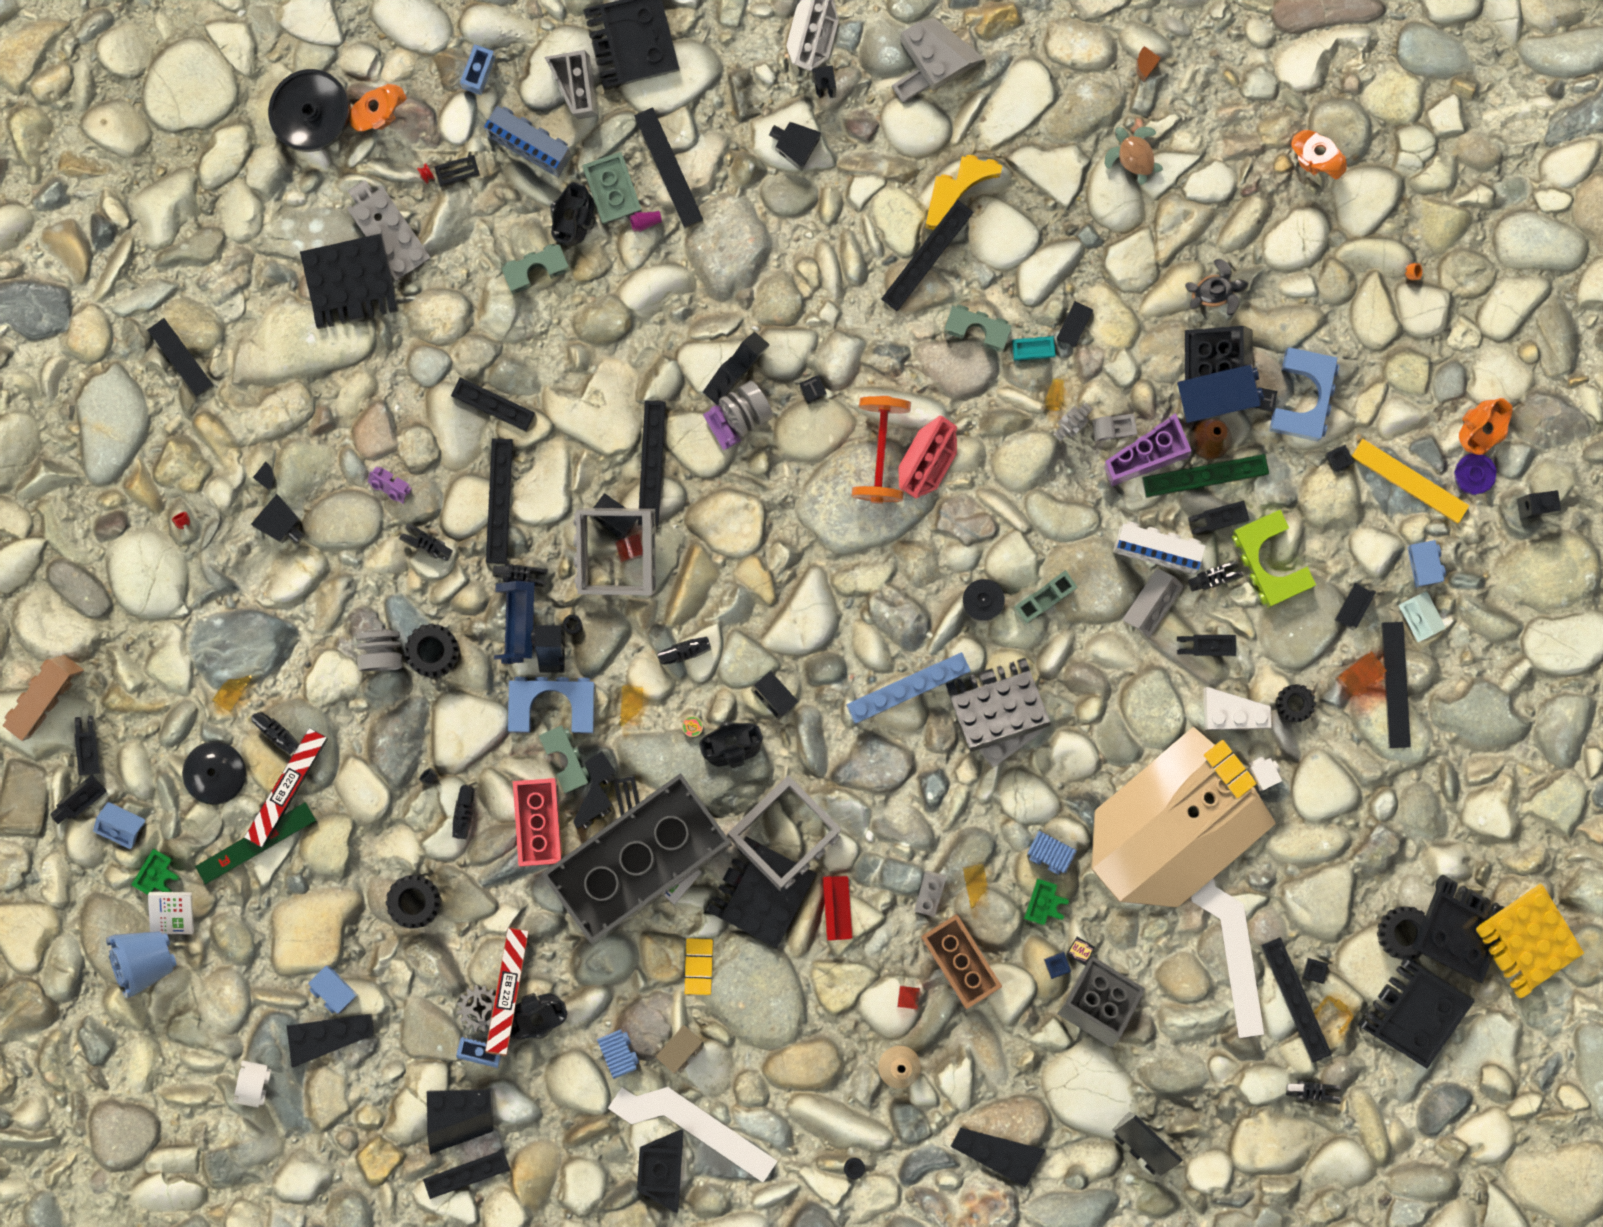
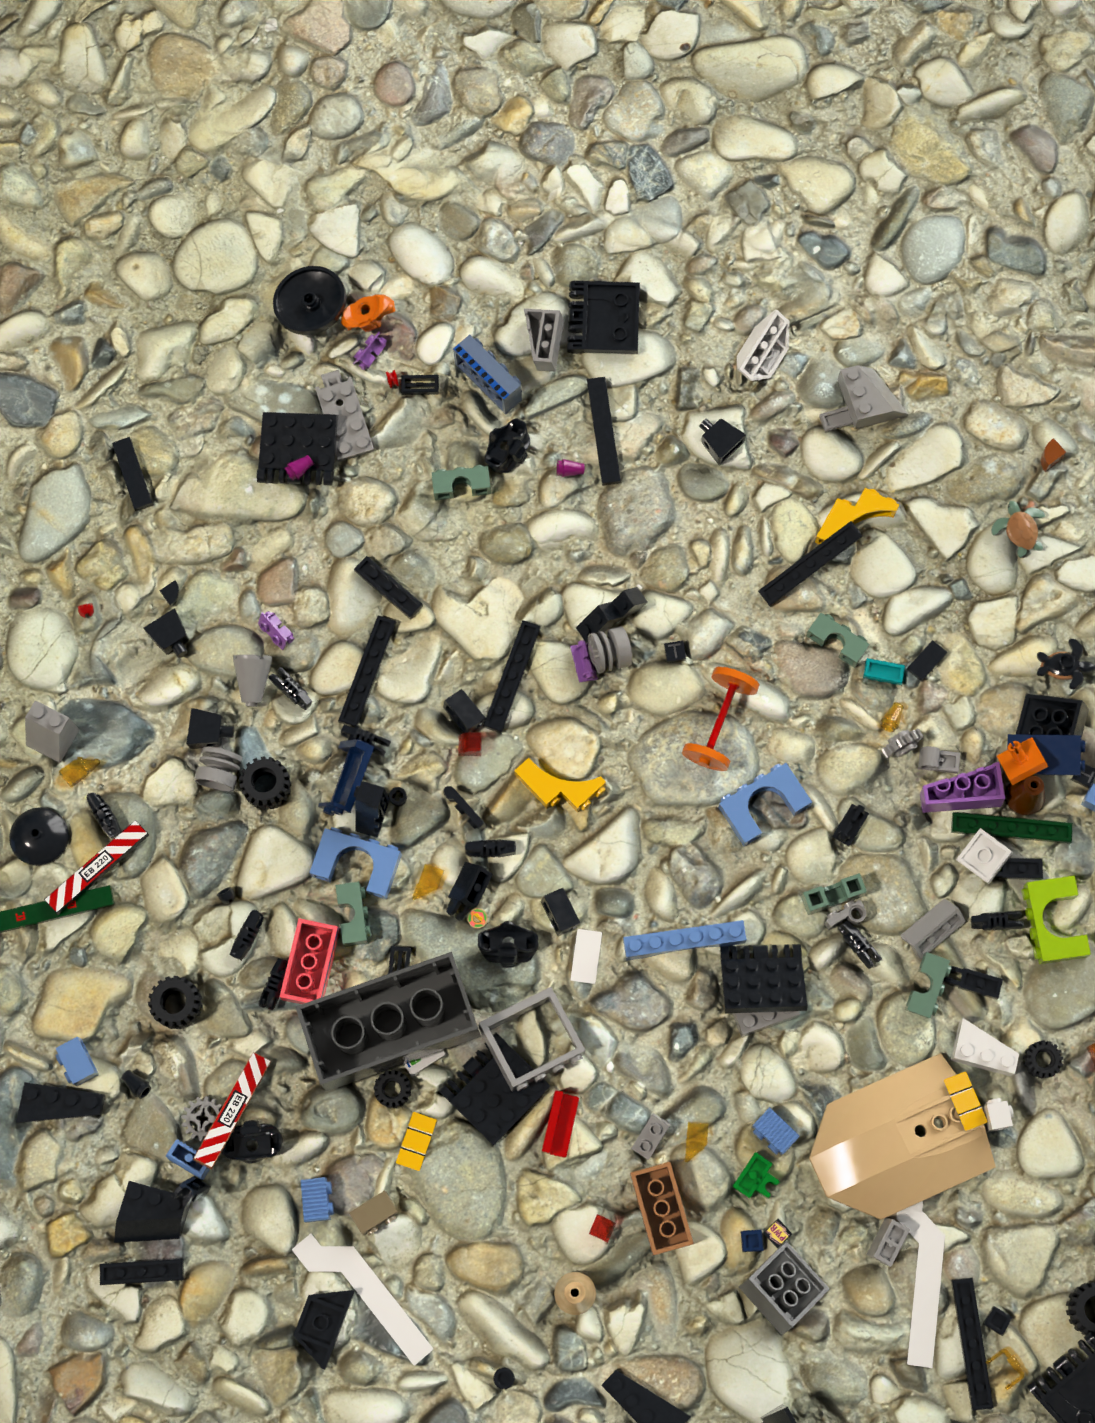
camera: 25 degrees right, 10 degrees down
medium blue brick [460,44,496,96] -> none
light grey window [573,508,656,595] -> none
black arch [574,751,617,830] -> none
sand green plate [582,152,642,225] -> none
black hinge [812,65,836,99] -> none
coral wedge [899,415,957,499] -> none
black piece [963,579,1005,623] -> none
white brick [1113,522,1205,574] -> none
none -> light grey slope [25,700,80,763]
none -> black cone [121,1070,151,1099]
none -> black hinge [172,1175,211,1207]
none -> black torso [186,708,234,749]
none -> light grey cone [233,655,272,707]
none -> black hinge [258,958,288,1010]
none -> magenta cone [284,455,314,481]
none -> medium lavender hinge [353,332,387,370]
none -> black tyre [374,1070,412,1108]
none -> black hinge [443,786,487,831]
none -> black hinge [446,862,493,921]
none -> yellow arch [514,758,606,812]
none -> white sticker [571,929,602,984]
none -> medium blue arch [718,763,812,847]
none -> light grey plate [824,900,866,930]
none -> black hinge [832,804,869,847]
none -> black hinge [838,920,882,969]
none -> light grey hinge [866,1218,910,1267]
none -> sand green arch [905,952,952,1018]
none -> white tile [956,828,1013,884]
none -> orange tile [997,737,1048,785]

